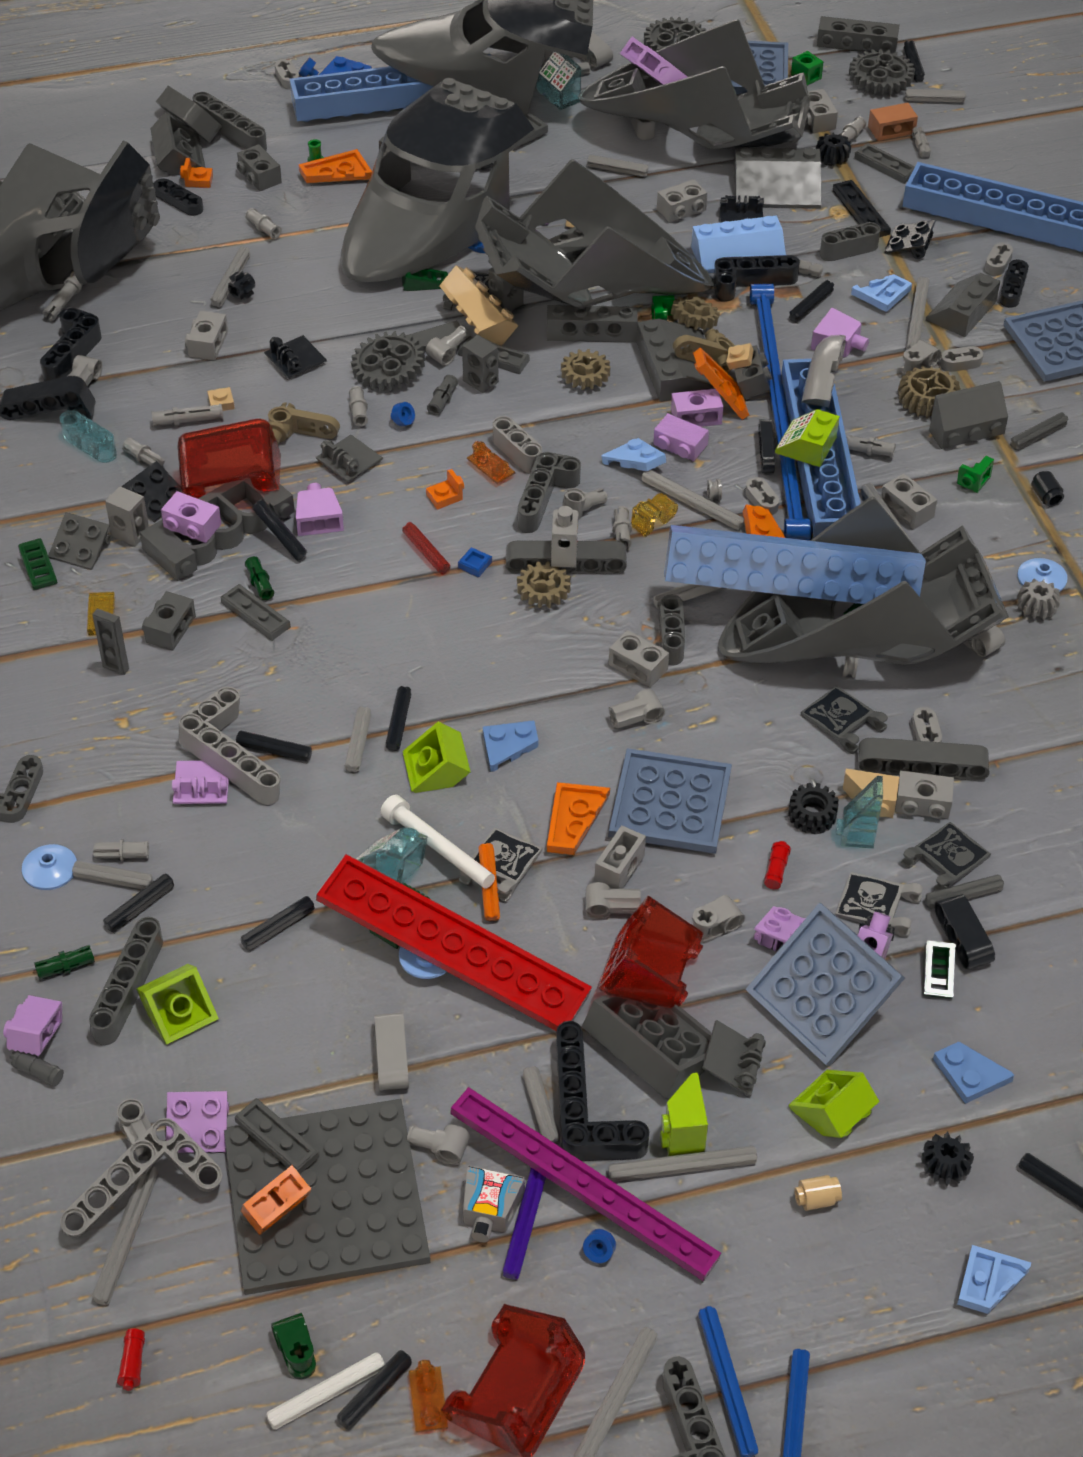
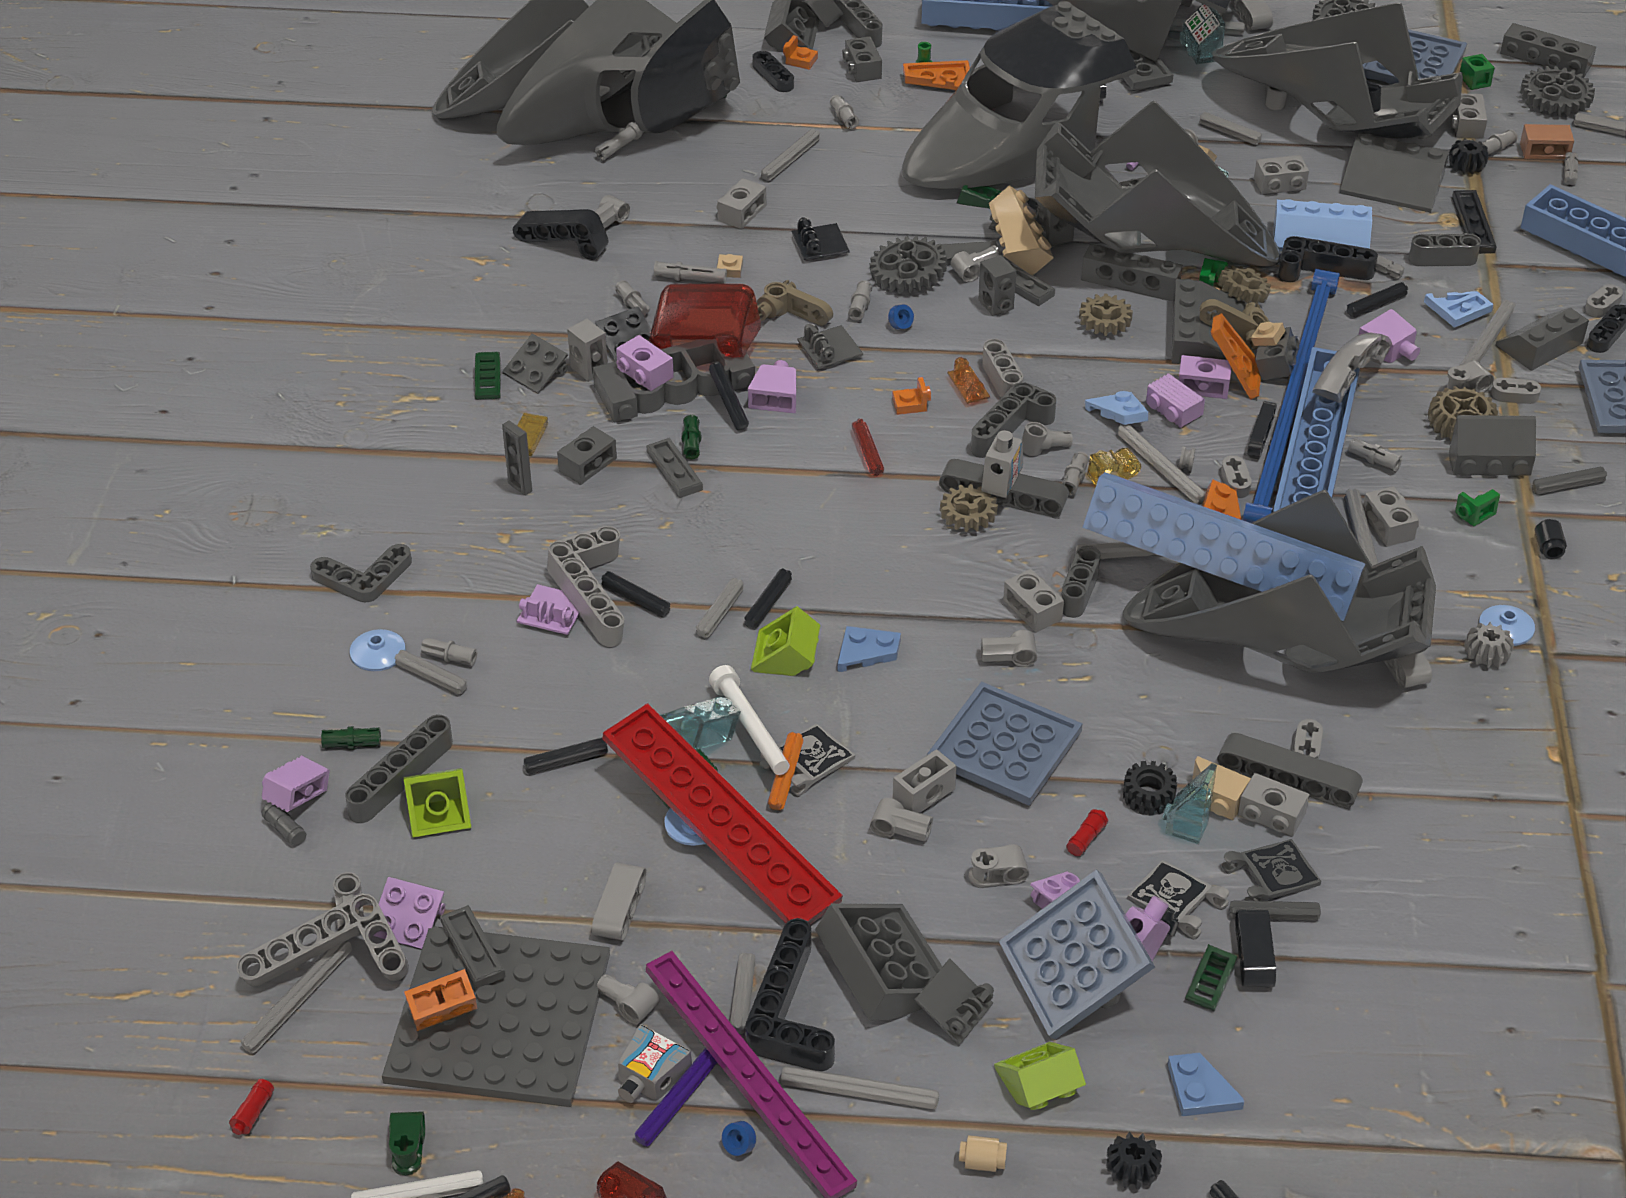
camera: 20 degrees right, 5 degrees down
black beam [40,307,102,381] -> none
clear light blue beam [60,410,117,463] -> none
black axle [103,873,174,932] -> none
black gear [228,271,255,300] -> none
dark grey pin [427,375,458,415] -> none
blue tile [458,547,492,577] -> none
orange wing [547,782,610,855] -> none
clear red windscreen [597,895,703,1008] -> none
lavender slope [620,37,687,85] -> none
lime slope [660,1073,708,1156] -> none
black hinge [720,195,764,223] -> none
lime slope [775,409,840,467] -> none
dark grey flag [801,686,888,753] -> none
light grey bush [843,656,859,678] -> none
dark grey tile [854,143,915,184] -> none
black hinge [884,220,936,259] -> none
black axle [903,40,925,82] -> none

